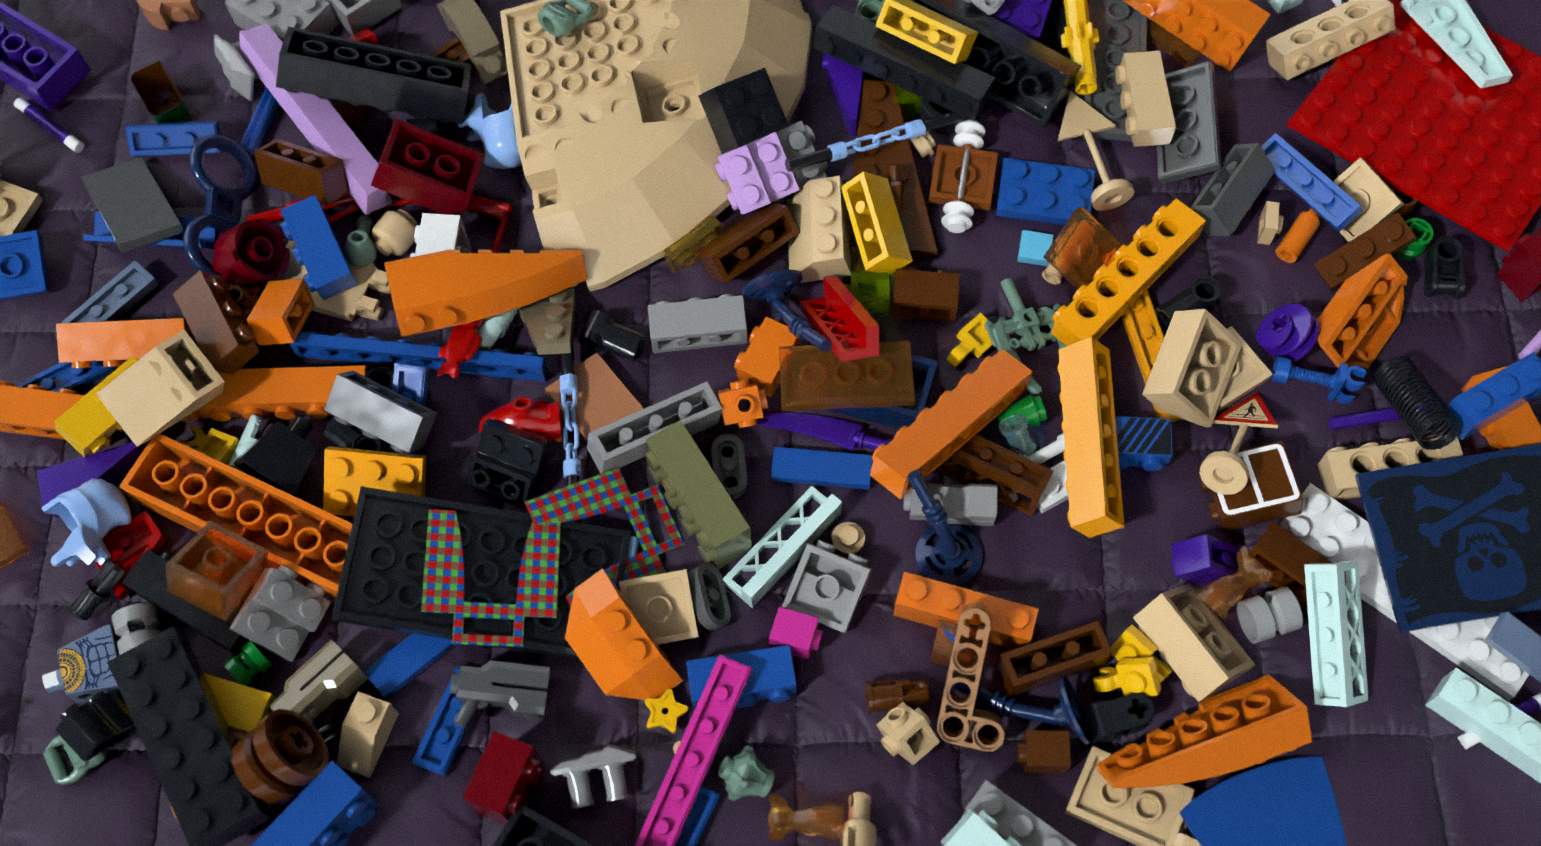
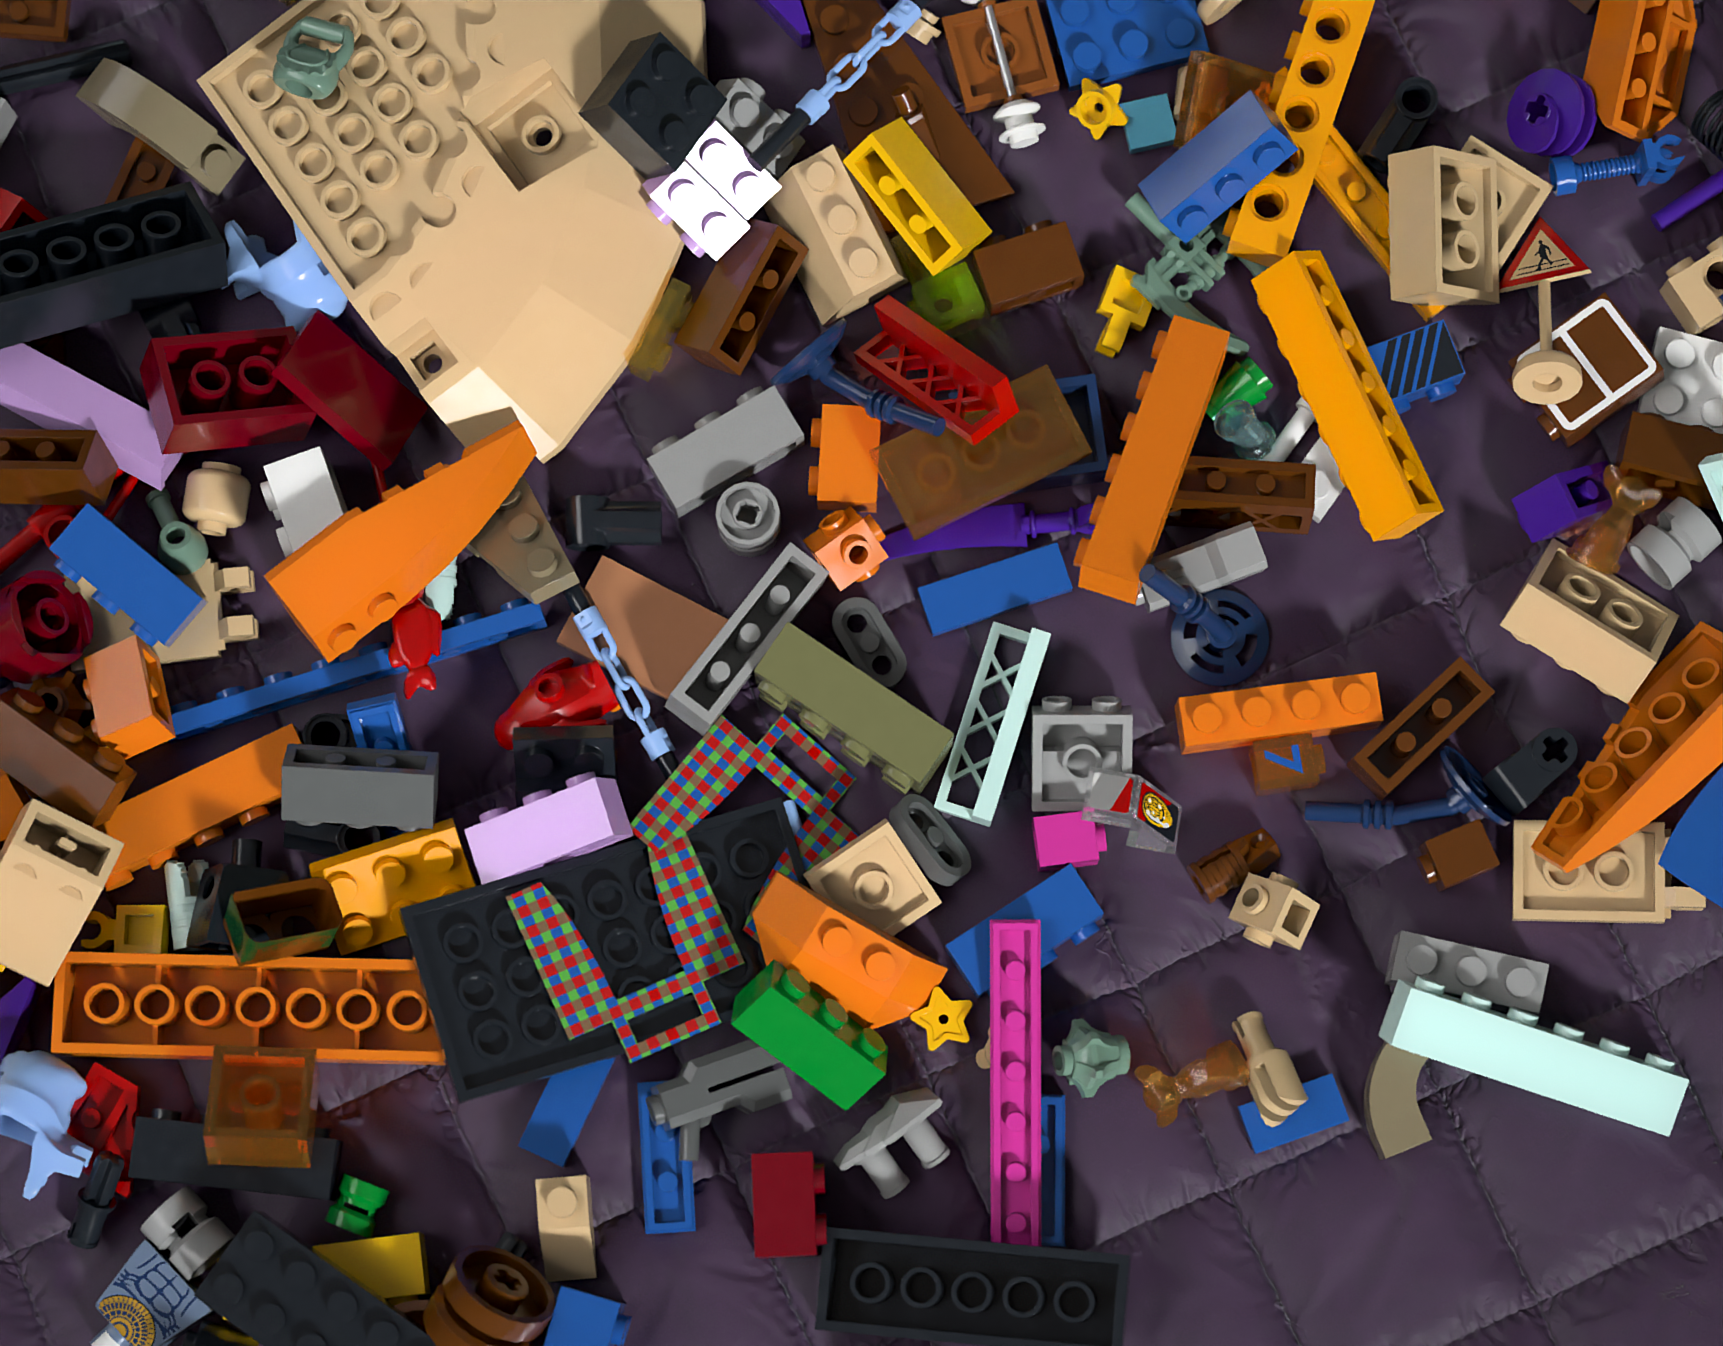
camera: 25 degrees left, 15 degrees up
light grey plate [229,565,331,662] -> none
dark tan piece [269,639,368,725] -> none
tan plate [831,522,865,555] -> none
medium nougat beam [937,603,1004,752] -> none
yellow plate [1093,658,1161,696] -> none
yellow plate [1110,625,1172,683] -> none
none -> reddish brown piece [223,877,343,967]
none -> dark red tile [271,310,428,471]
none -> lavender brick [464,772,634,884]
none -> light grey wheel [716,482,781,557]
none -> green brick [731,959,888,1111]
none -> yellow plate [1069,78,1128,140]
none -> slope [1081,767,1182,854]
none -> blue brick [1138,90,1298,244]

